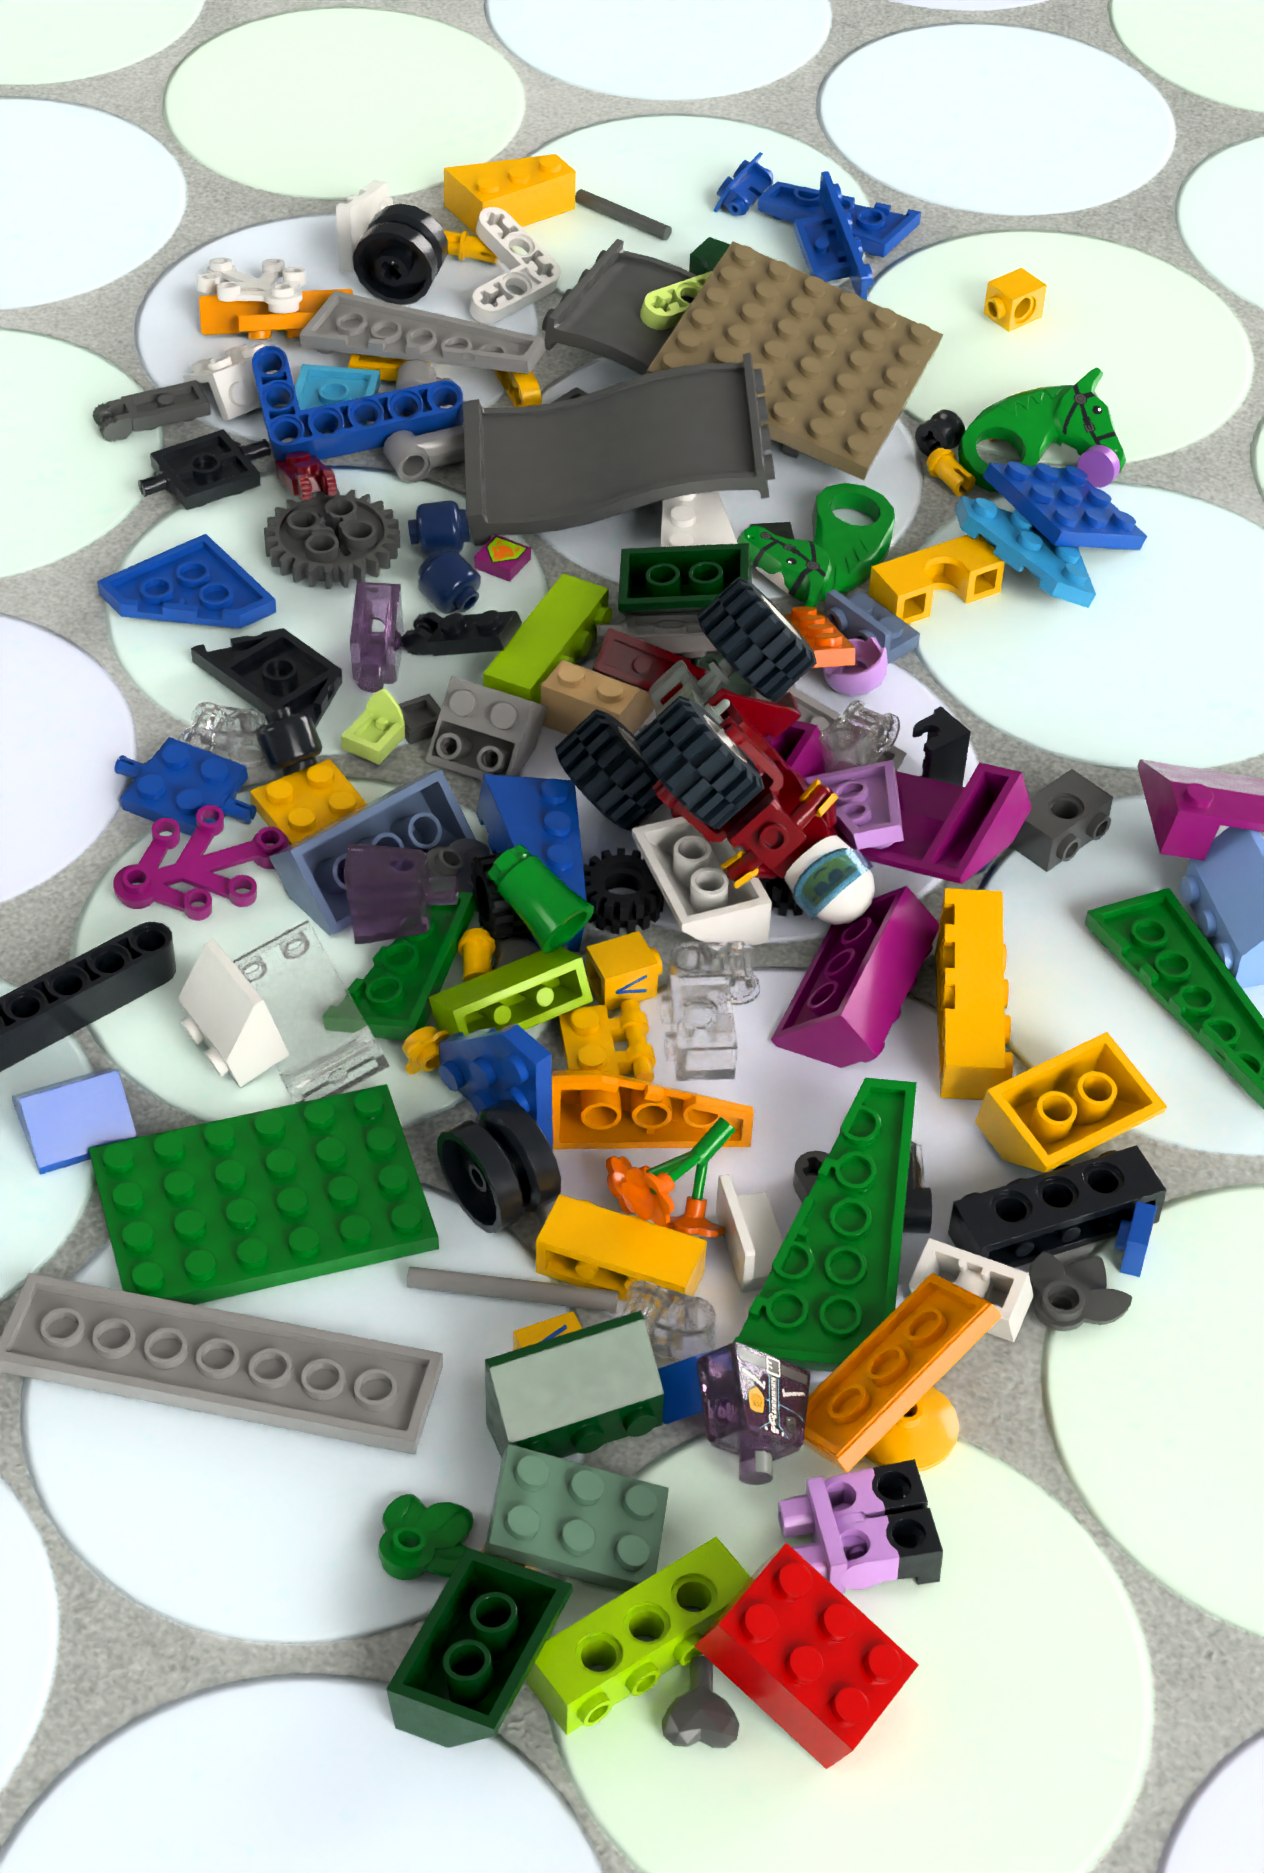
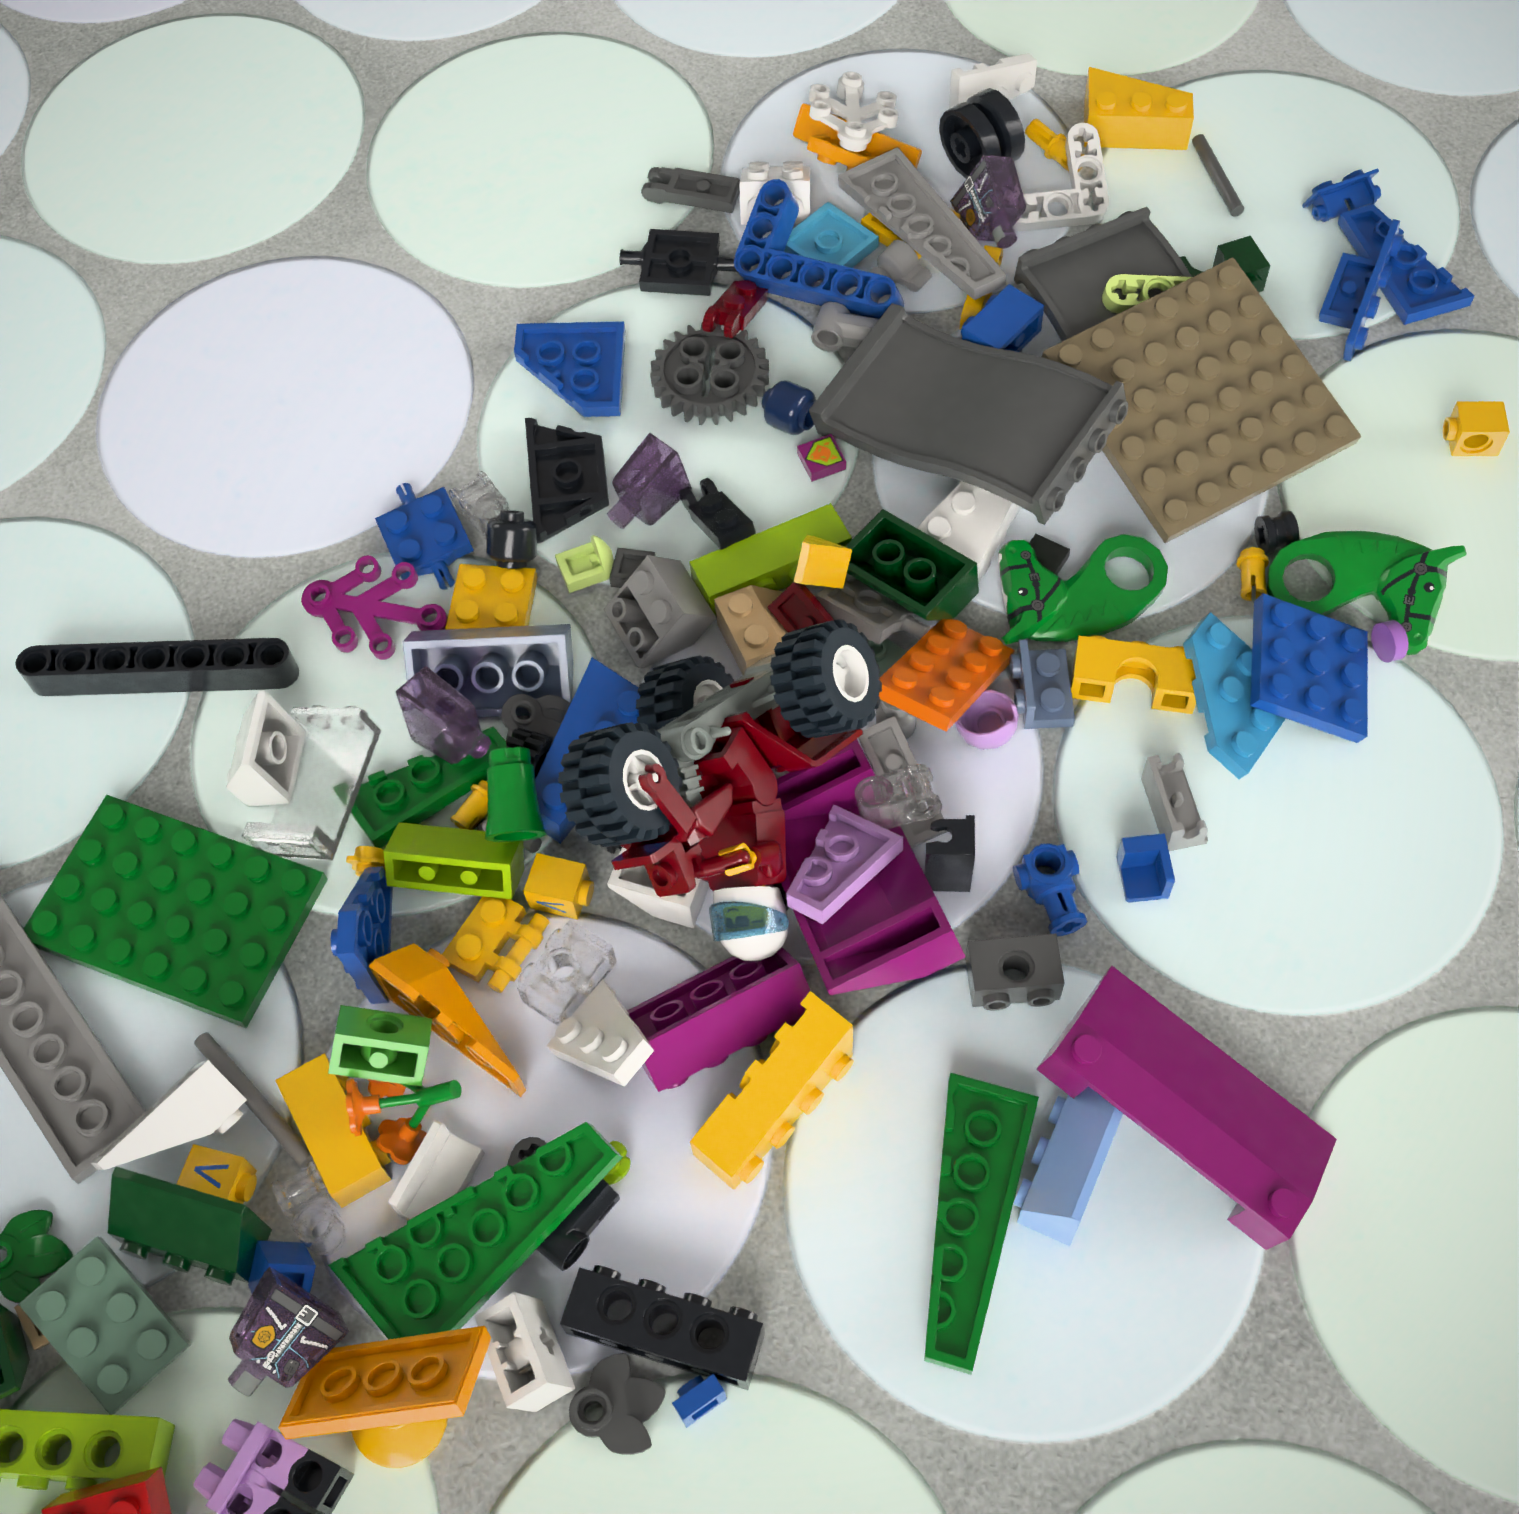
camera: 45 degrees right, 15 degrees up
slope [12,1068,137,1175] -> none
dark blue head [418,551,481,614] -> none
black wheel [437,1100,561,1233] -> none
clear piece [666,941,761,1006] -> none
yellow slope [975,1032,1167,1173] -> none
none -> white slope [90,1060,247,1170]
none -> bright green brick [328,1005,432,1087]
none -> white wing [546,979,654,1087]
none -> yellow slope [794,535,852,589]
none -> clear purple torso [950,155,1026,249]
none -> blue brick [961,284,1045,352]
none -> blue connector [1013,843,1087,936]
none -> blue panel [1116,833,1175,903]
none -> light grey hinge [1141,753,1208,851]

